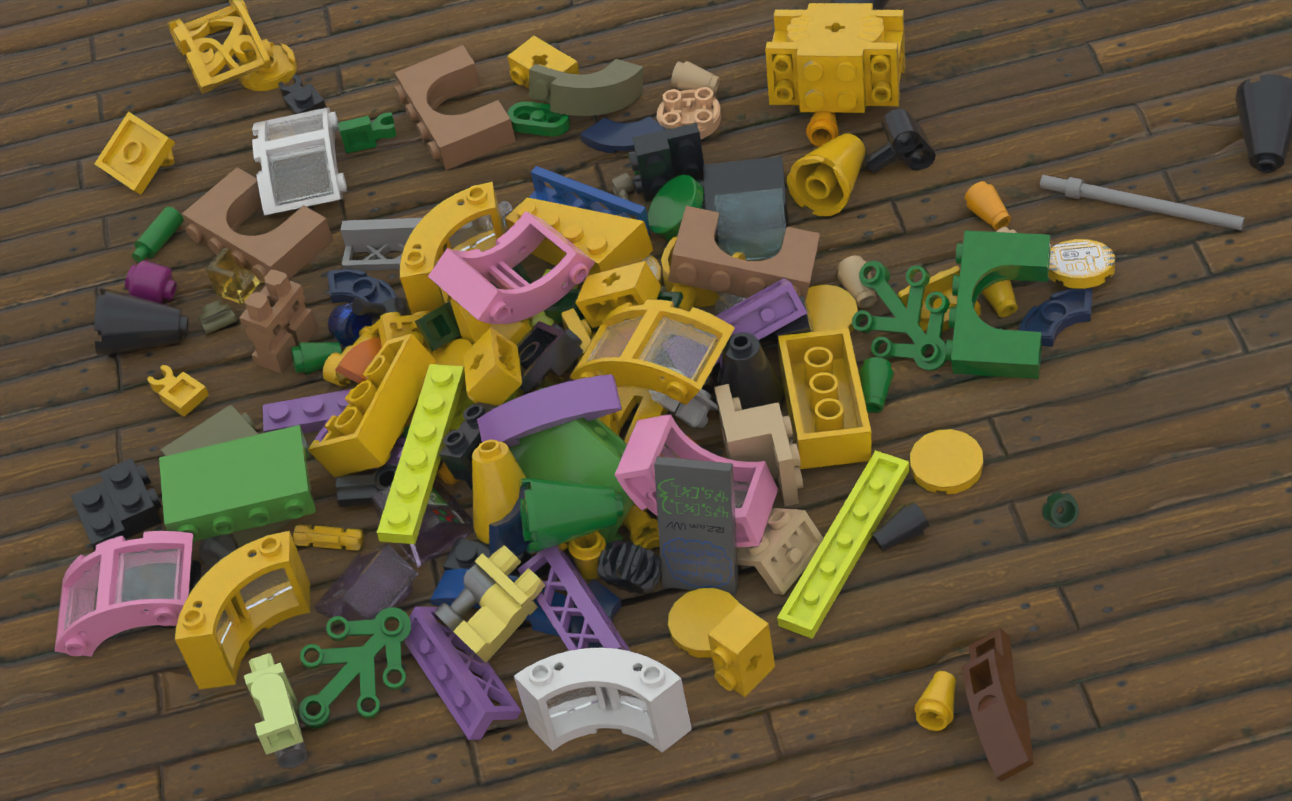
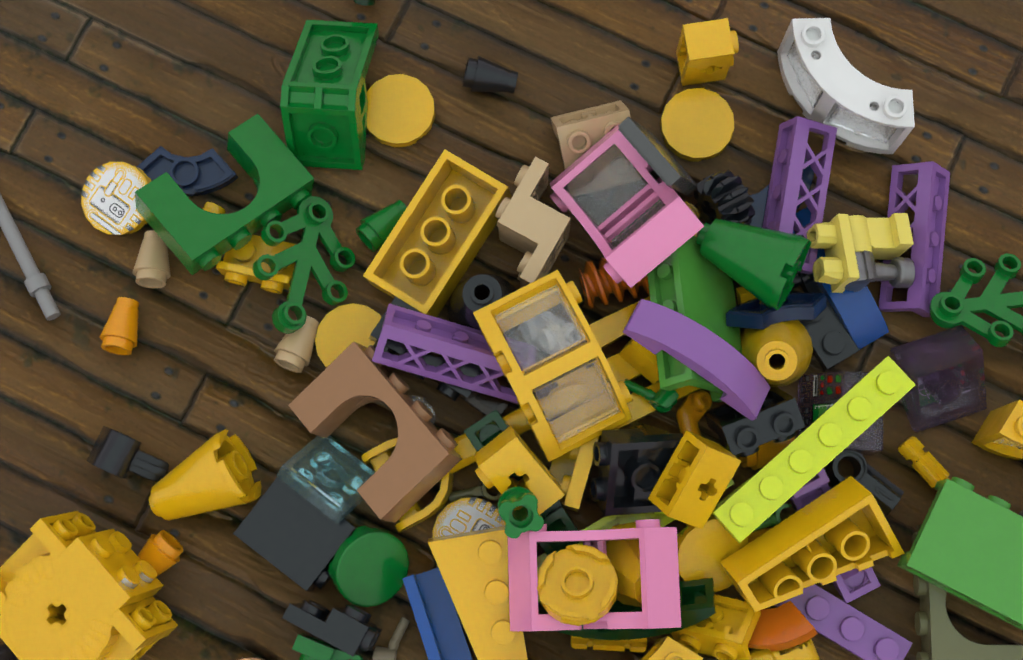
camera: 145 degrees left, 30 degrees up
neon yellow plate [777,450,910,639] -> none
none -> green bracket [280,20,379,170]
none -> green brick [497,486,544,538]
none -> yellow tile [537,544,618,626]

